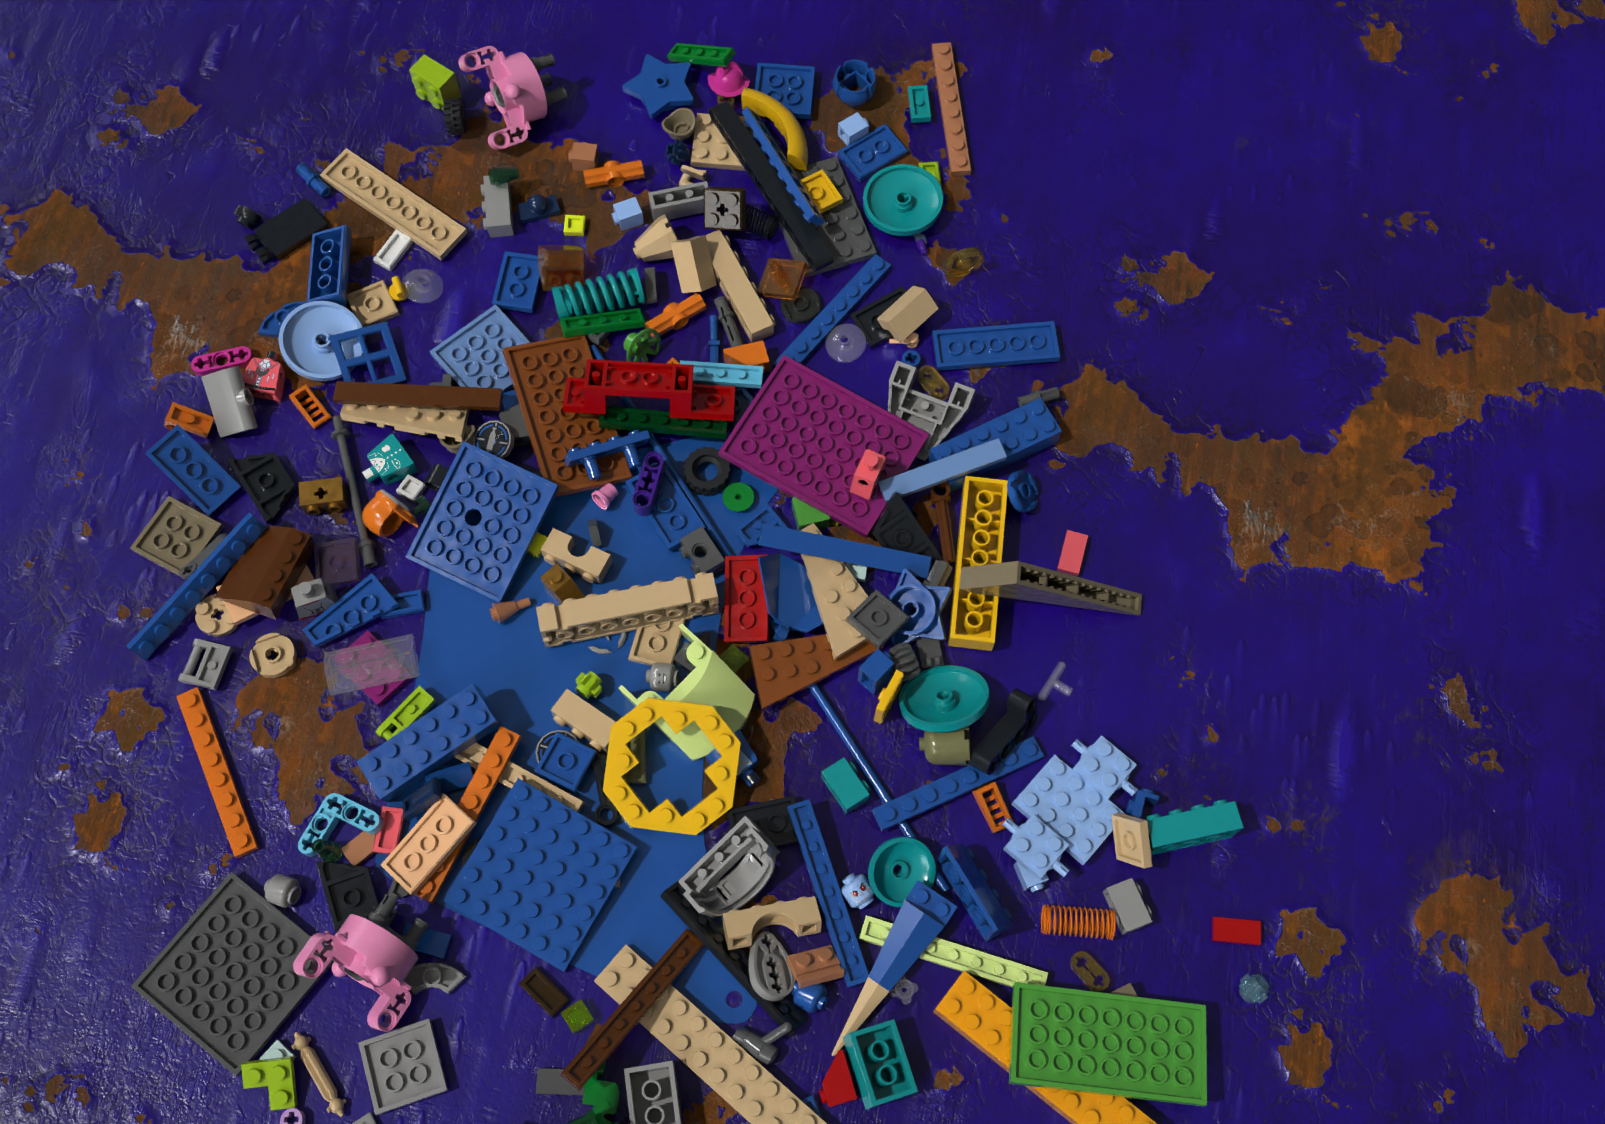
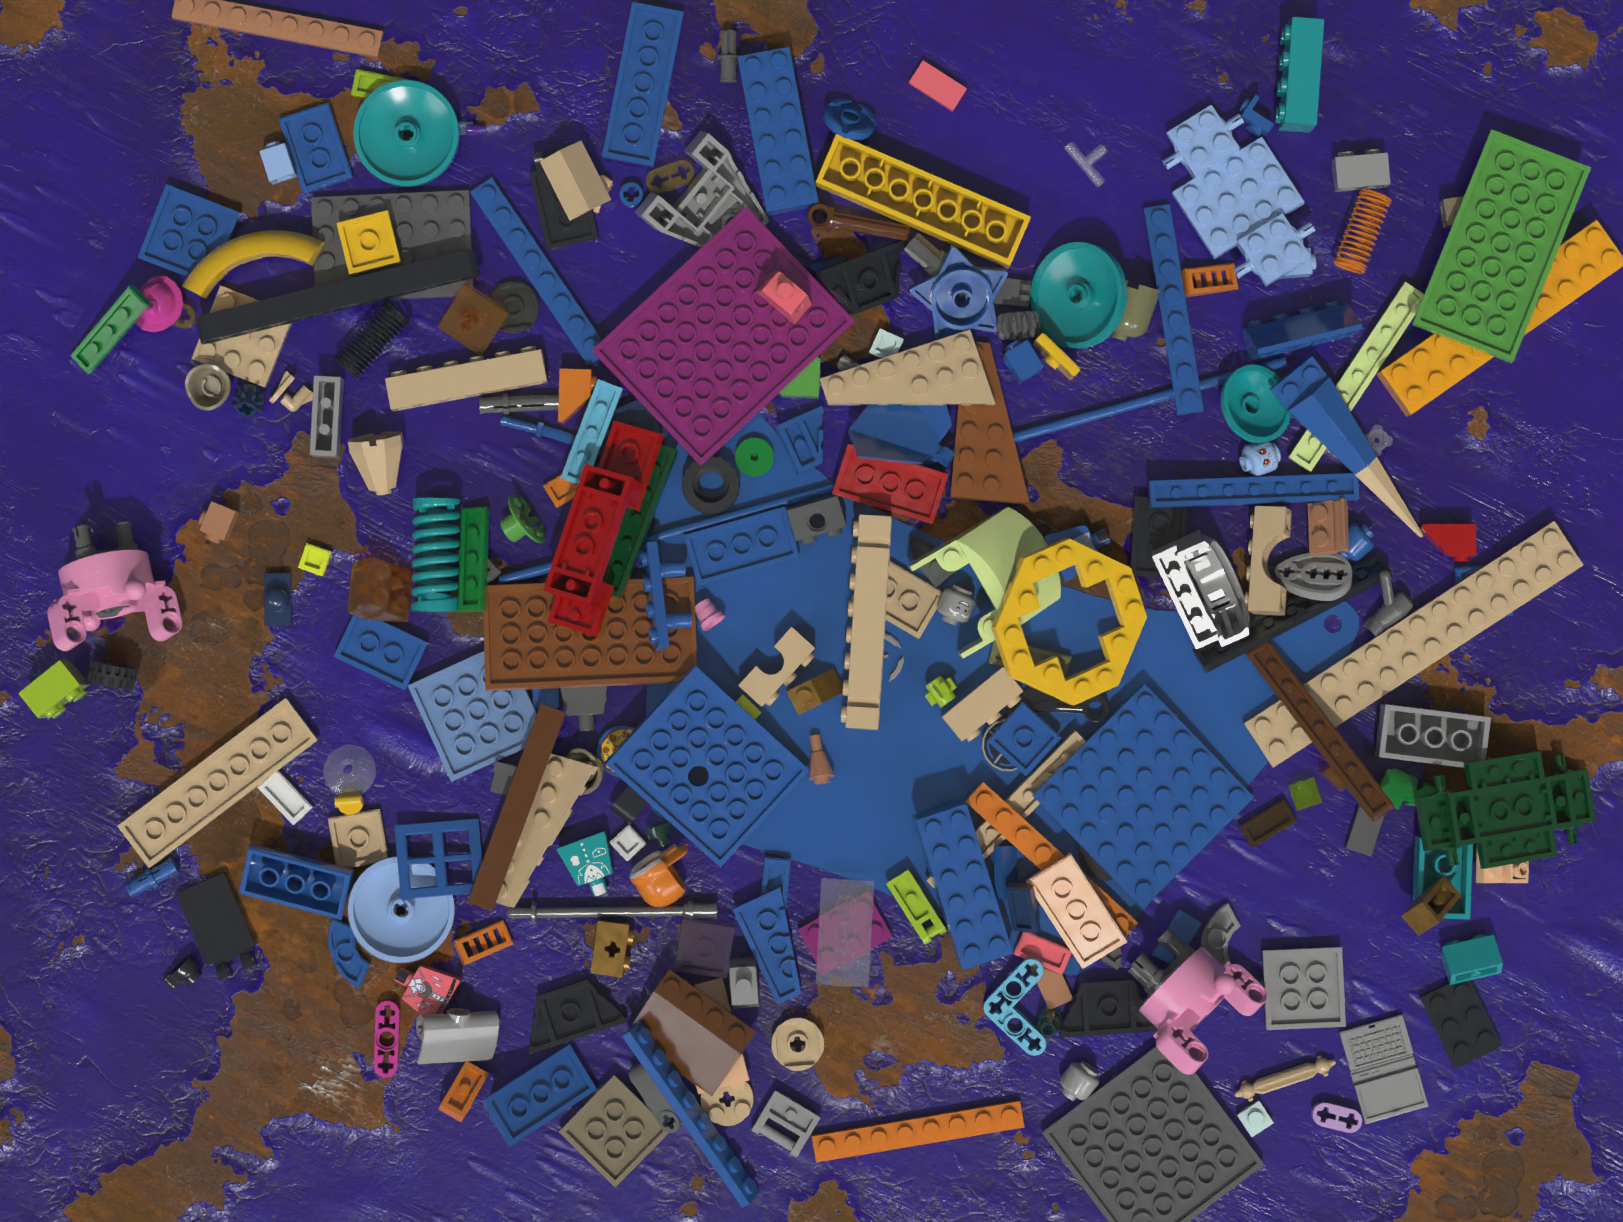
camera: 70 degrees left, 20 degrees up
lime plate [241,1056,298,1110] -> none
tile [473,421,514,459] -> none
light grey brick [480,174,514,238] -> none
clear green cone [488,166,519,187] -> none
orange piece [583,160,645,188] -> none
dark grey tile [588,519,602,547] -> none
light blue brick [611,197,644,231] -> none
blue plate [622,54,694,119] -> none
dark purple beam [632,452,665,516] -> none
dark grey beam [644,267,658,304] -> none
orange piece [645,293,706,338] -> none
tan piece [671,235,717,293] -> none
brick [704,187,746,231] -> none
clear neon green plate [719,644,748,673] -> none
blue plate [742,107,825,226] -> none
blue tile [758,523,931,578] -> none
teal brick [821,757,870,814] -> none
clear dish [825,324,866,363] -> none
blue piece [833,60,877,109] -> none
teal brick [843,1019,918,1110] -> none
dark grey tile [846,589,909,649] -> none
medium blue tile [878,438,1007,503] -> none
teal plate [907,85,931,123] -> none
clear yellow tile [943,248,984,277] -> none
dark tan slope [959,561,1142,616] -> none
black beam [968,688,1038,775] -> none
clear yellow beam [1070,951,1110,992] -> none
tan plate [1111,813,1152,869] -> none
red tile [1212,917,1261,946] -> none
clear light blue gear [1239,973,1269,1004] -> none

